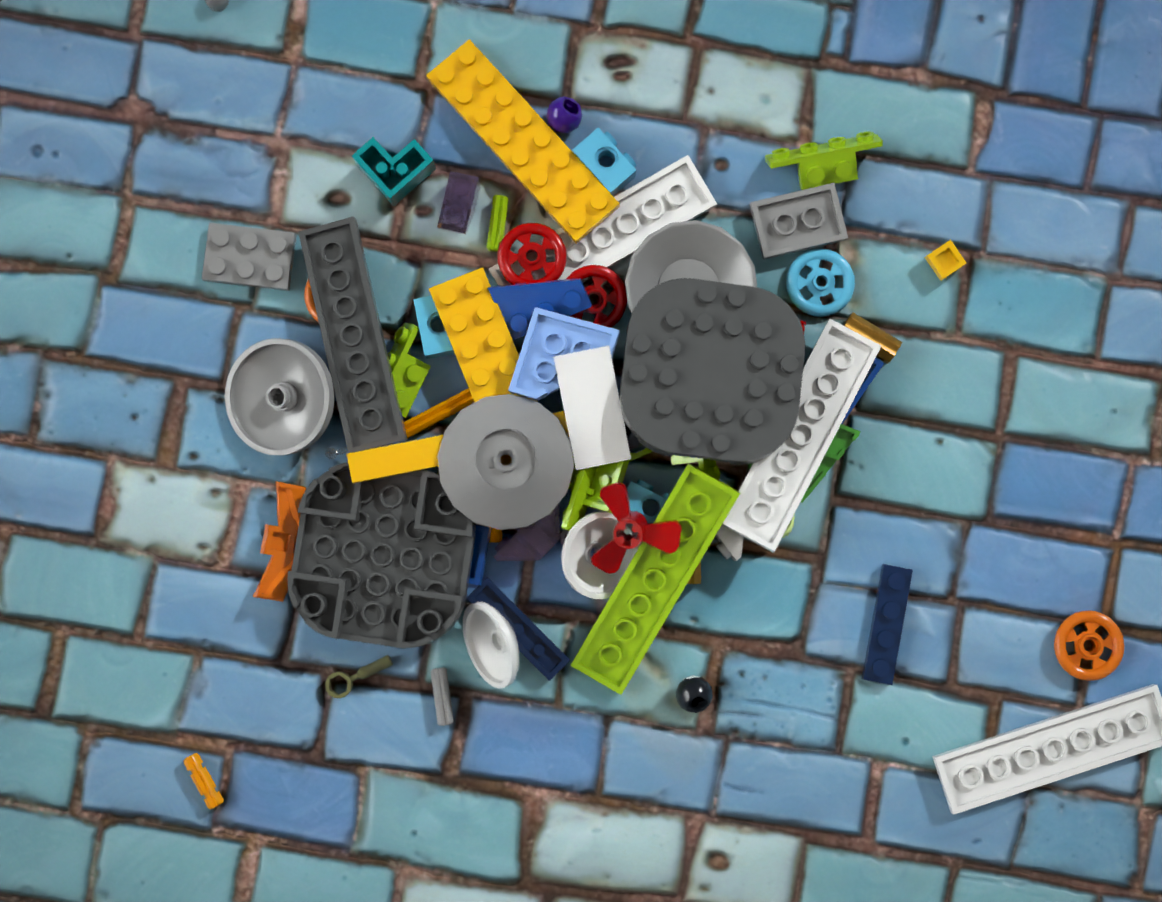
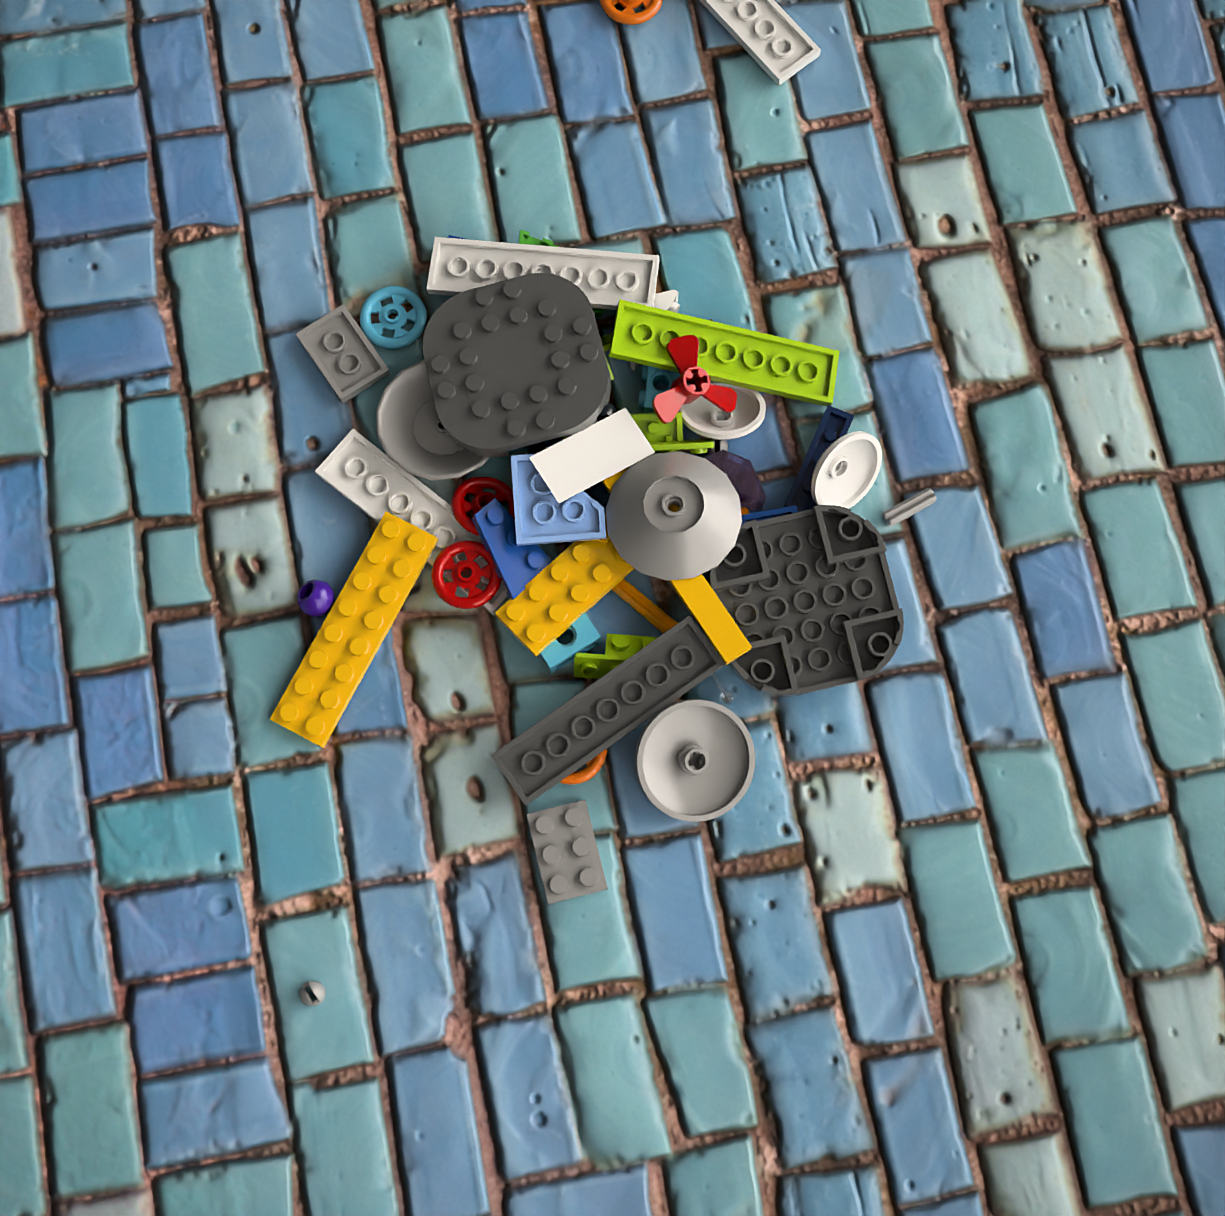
camera: 110 degrees left, 10 degrees down
light orange axle [183,753,223,809] -> none
orange plate [252,481,306,602] -> none
olive piece [325,655,393,698] -> none
teal brick [352,137,437,206] -> none
clear purple slope [437,171,481,235] -> none
lime axle [487,195,508,252] -> none
medium azure brick [572,128,637,196] -> none
black piece [676,675,713,713] -> none
lime bracket [765,131,883,190] -> none
pearl gold axle [843,312,902,364] -> none
dark blue plate [862,564,913,685] -> none
yellow plate [925,240,967,281] -> none

